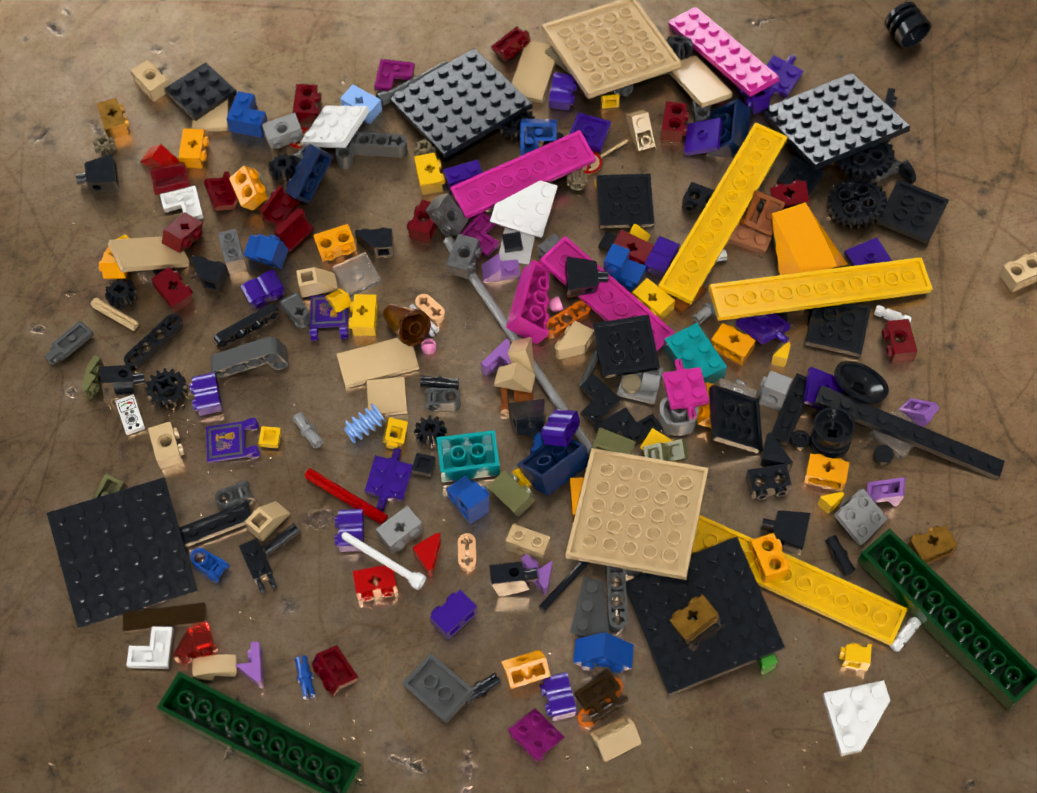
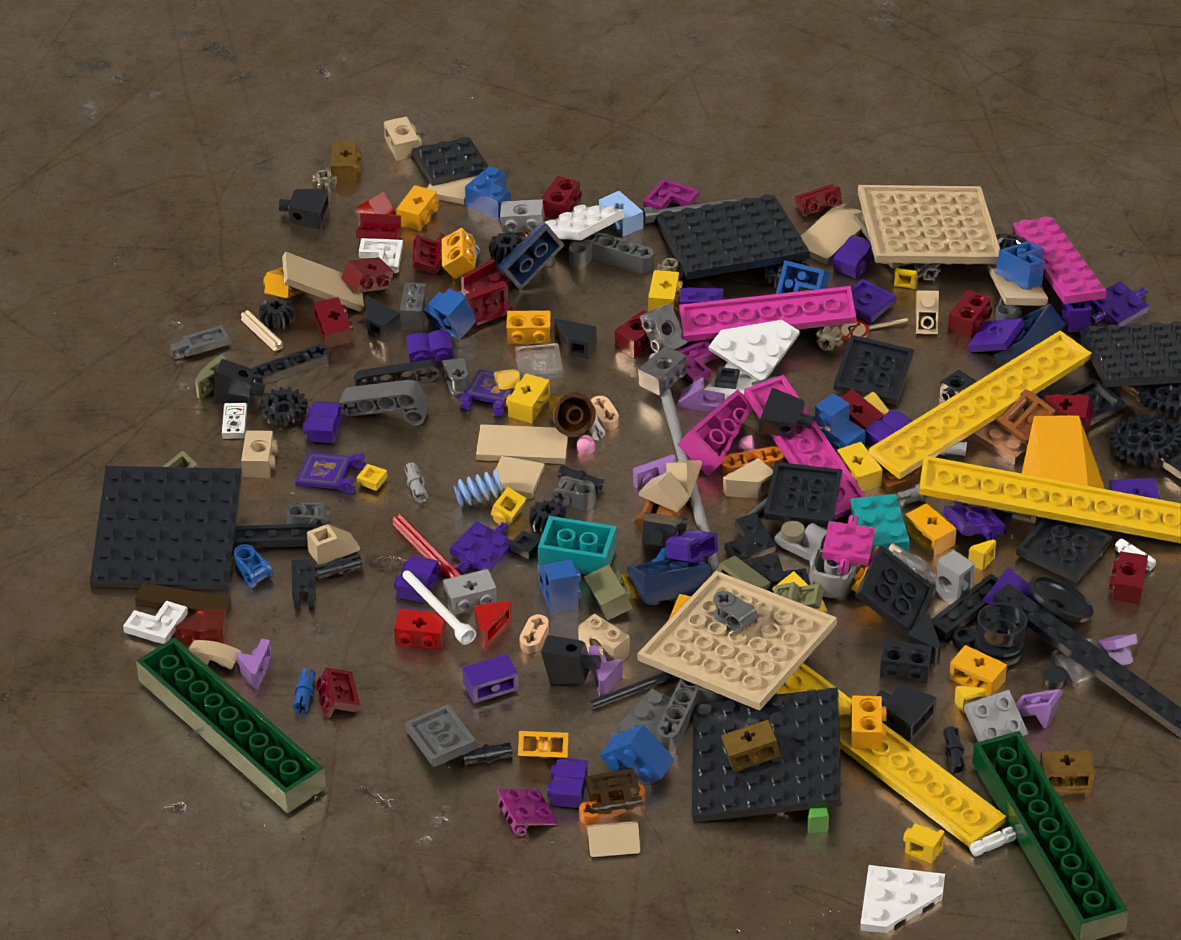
camera: 20 degrees right, 20 degrees down
tan slope [296,267,338,298] -> none
none -> dark grey piece [713,591,758,633]
none -> blue brick [996,241,1045,290]

